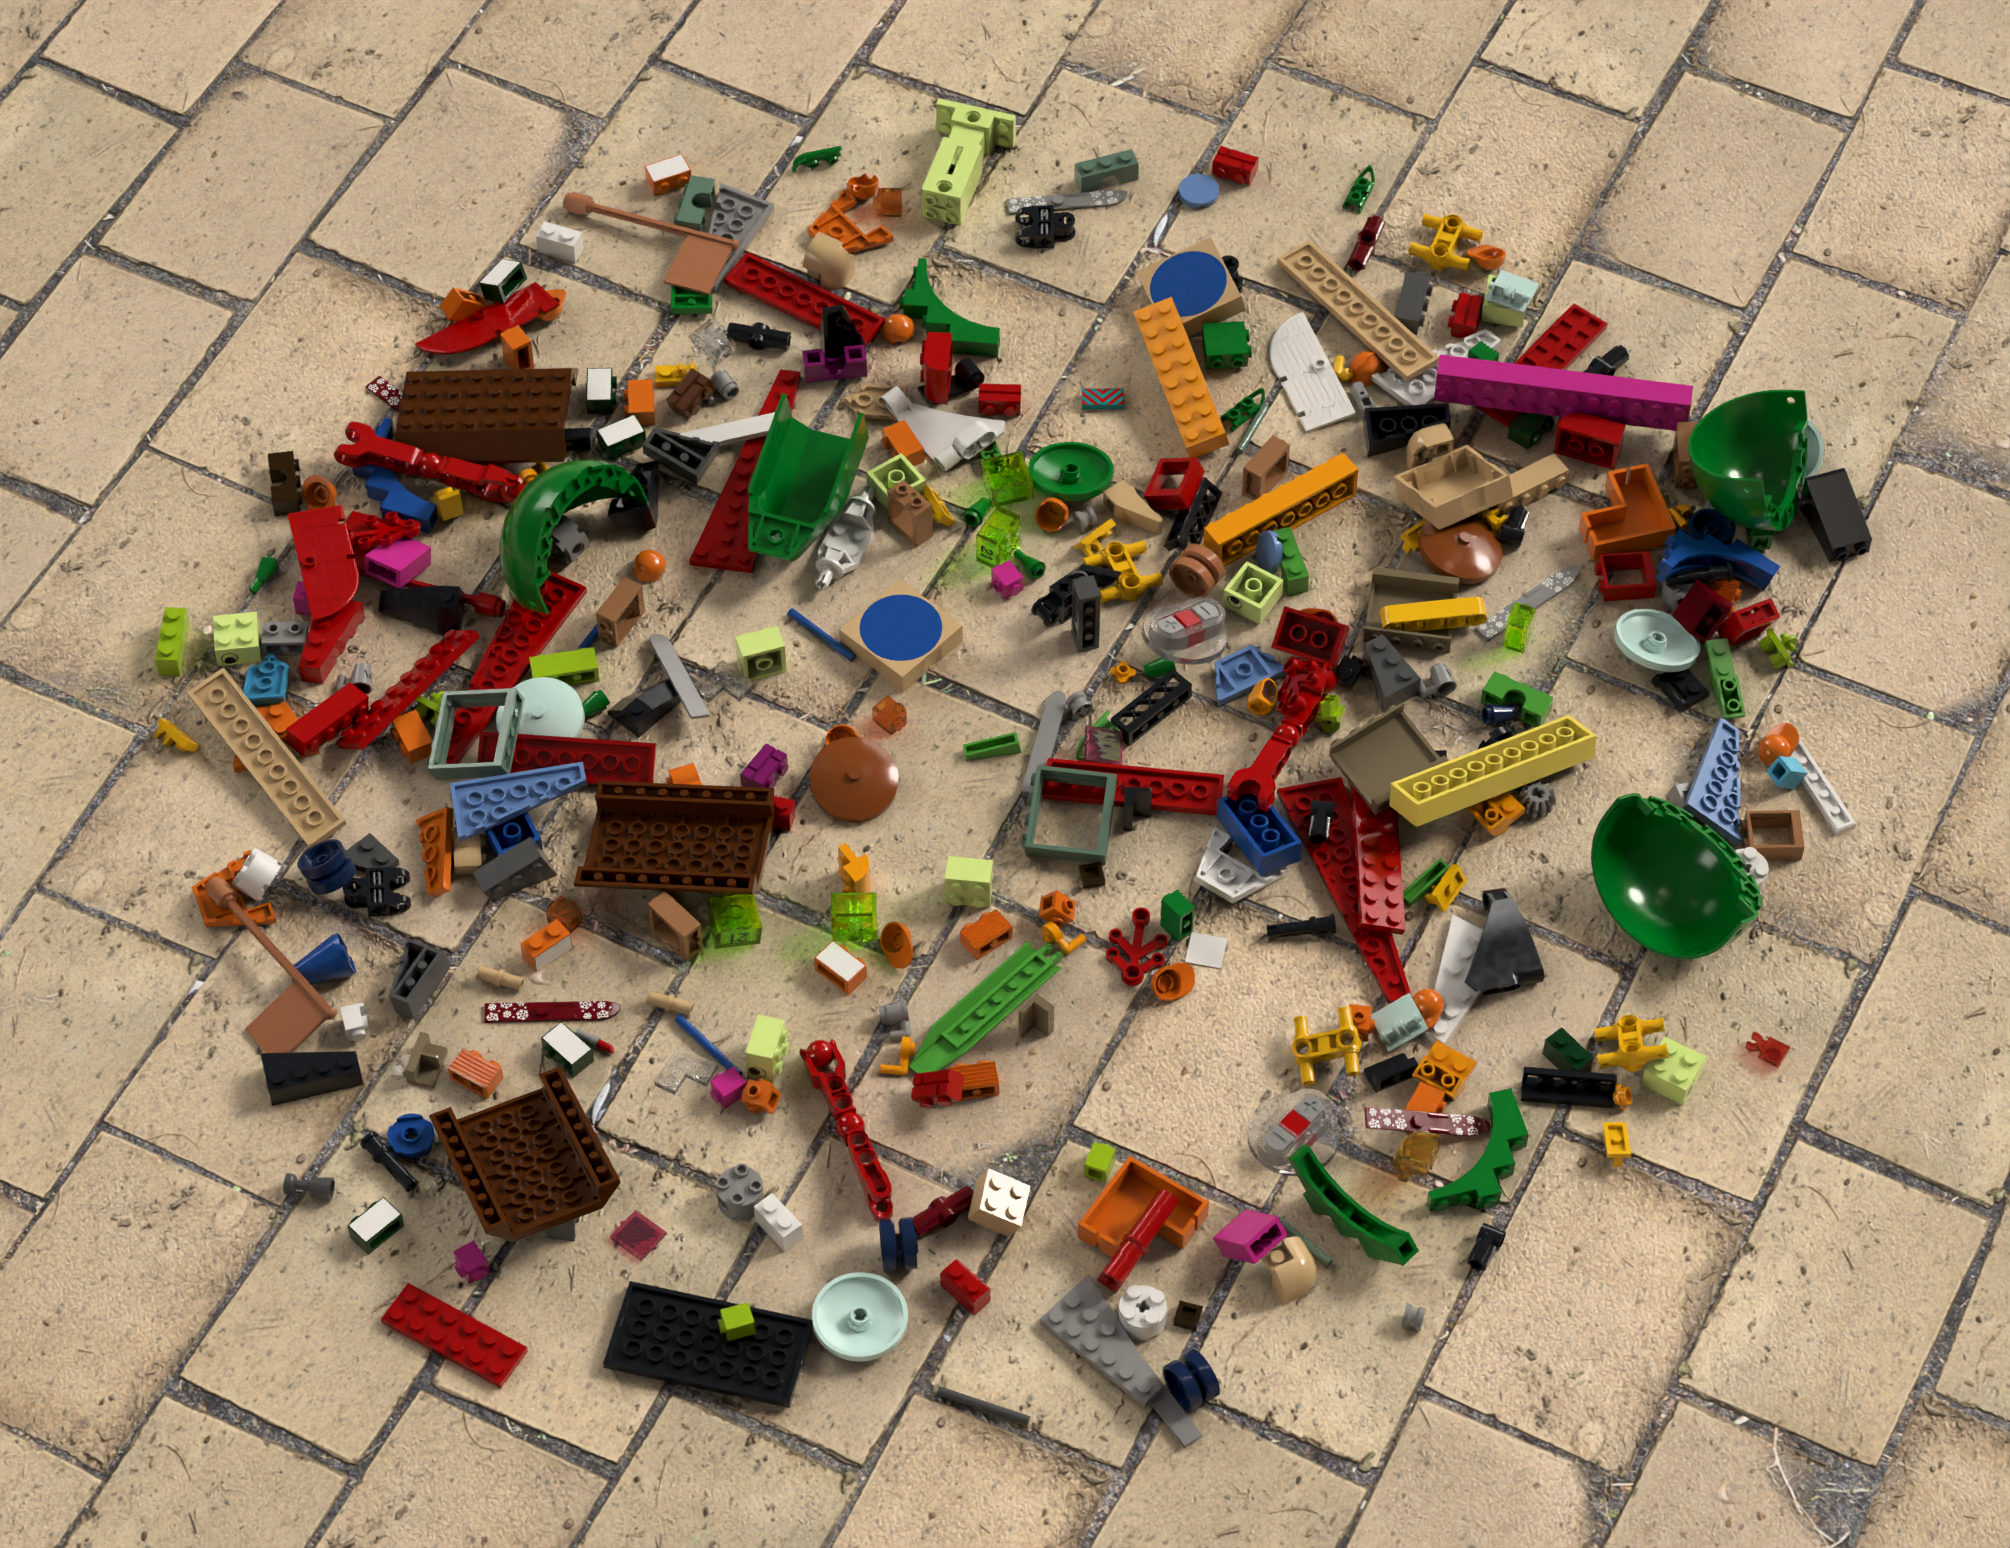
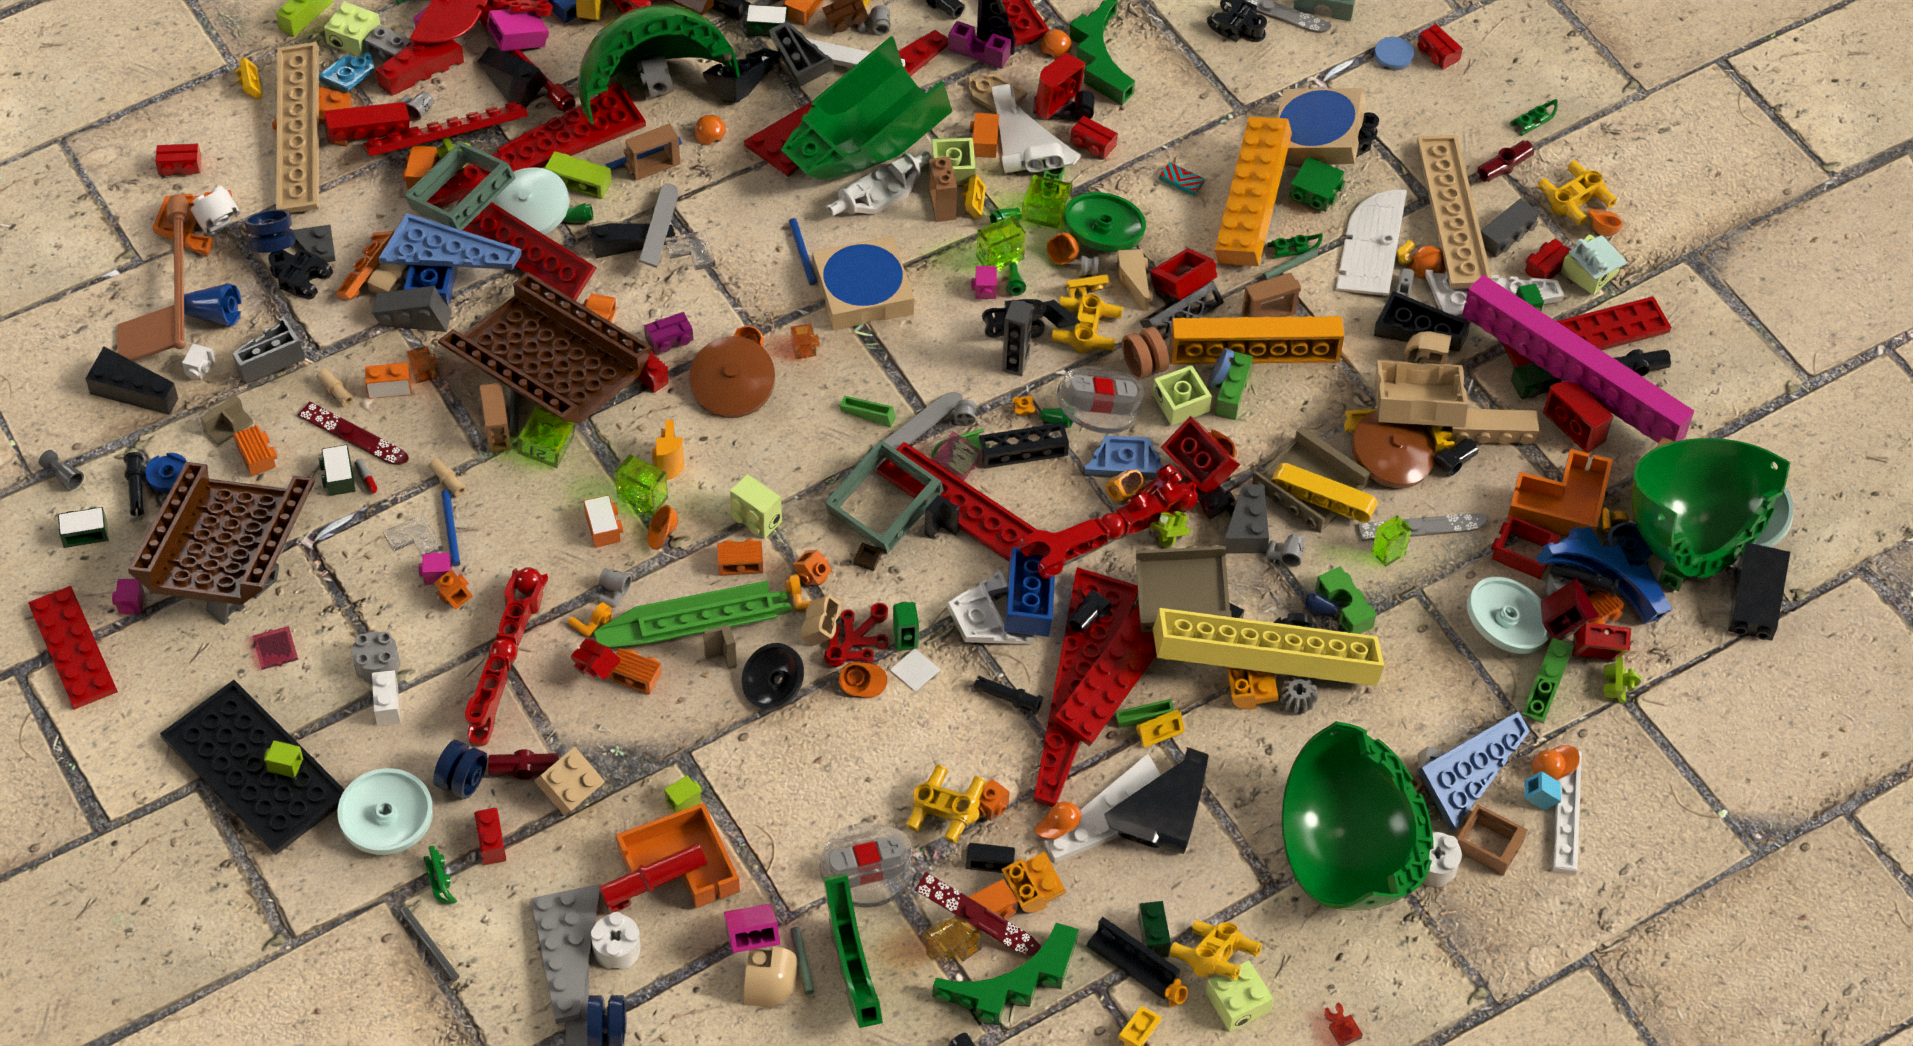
camera: 30 degrees right, 0 degrees up
yellowish green brick [736,626,787,683] -> none
yellowish green brick [745,1014,789,1083] -> none
dark brown tile [1173,1301,1203,1331] -> none
light aqua hinge [1371,993,1429,1052] -> none
black plate [1651,669,1709,713] -> none
none -> red brick [155,143,201,176]
none -> green piece [424,846,457,904]
none -> black dish [742,643,804,710]
none -> tan brick [801,594,841,646]

